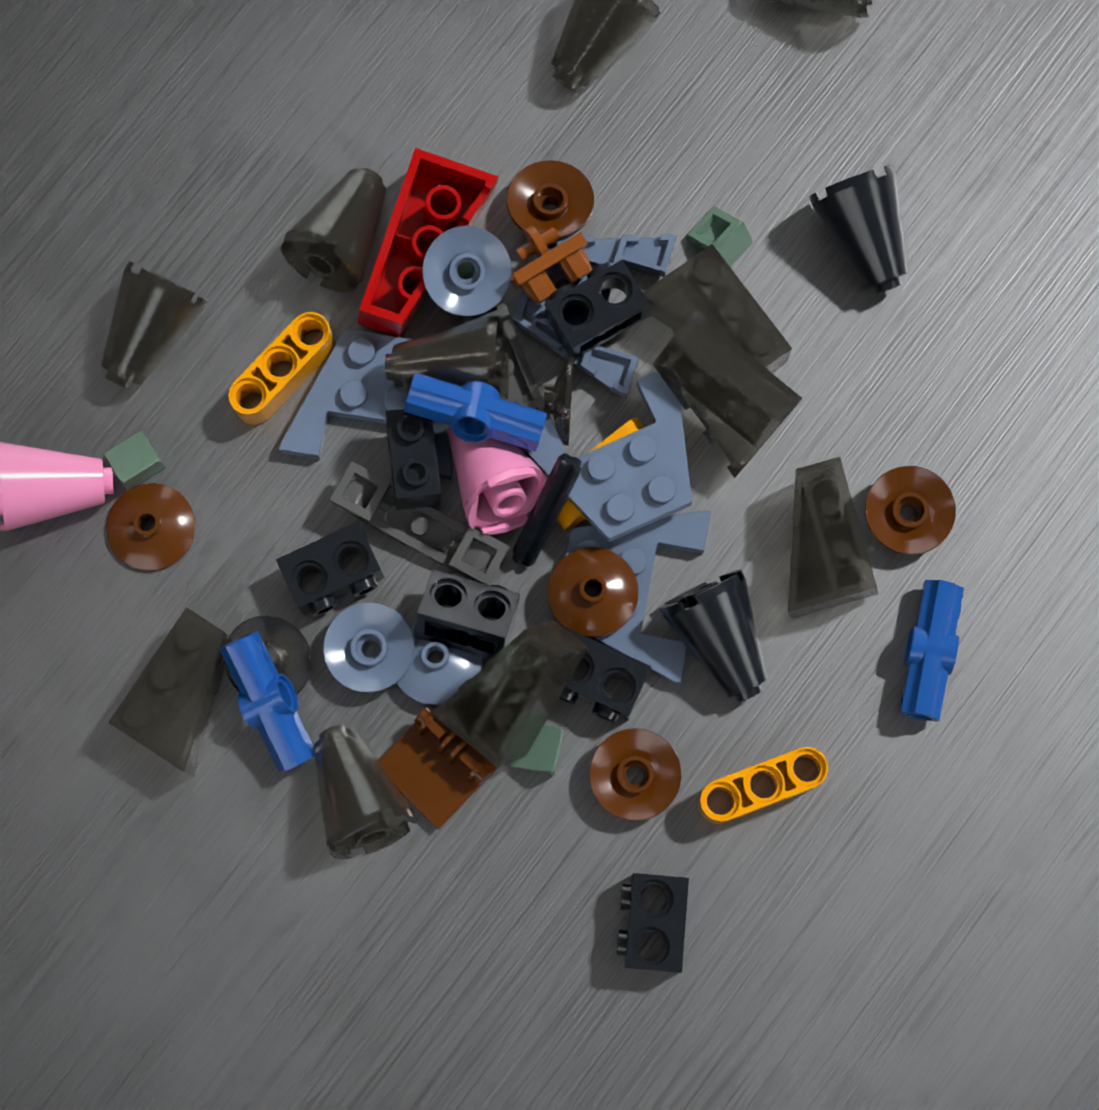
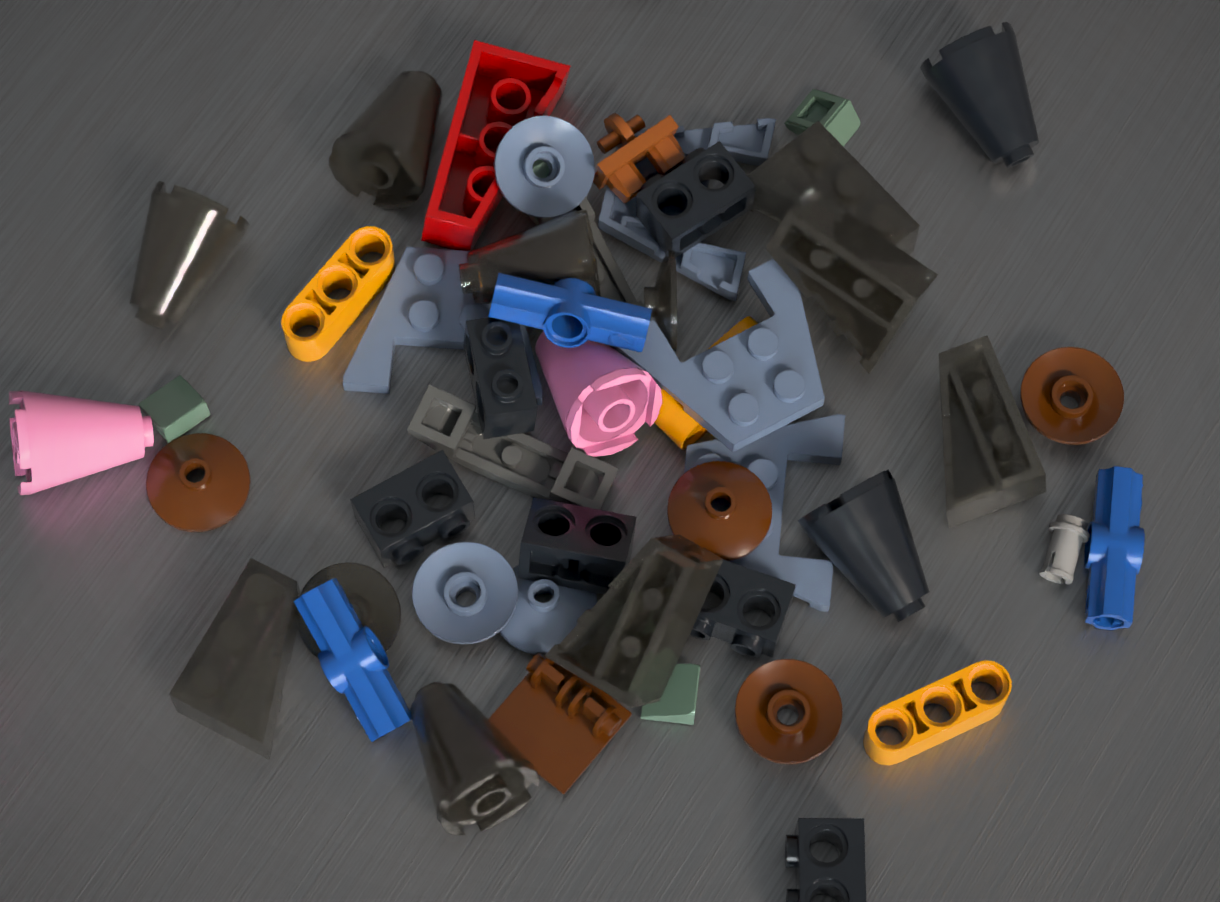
camera: 10 degrees left, 10 degrees down
reddish brown dish [507,160,594,240] -> none
black axle [512,453,581,567] -> none
none -> light grey pin [1040,514,1090,585]

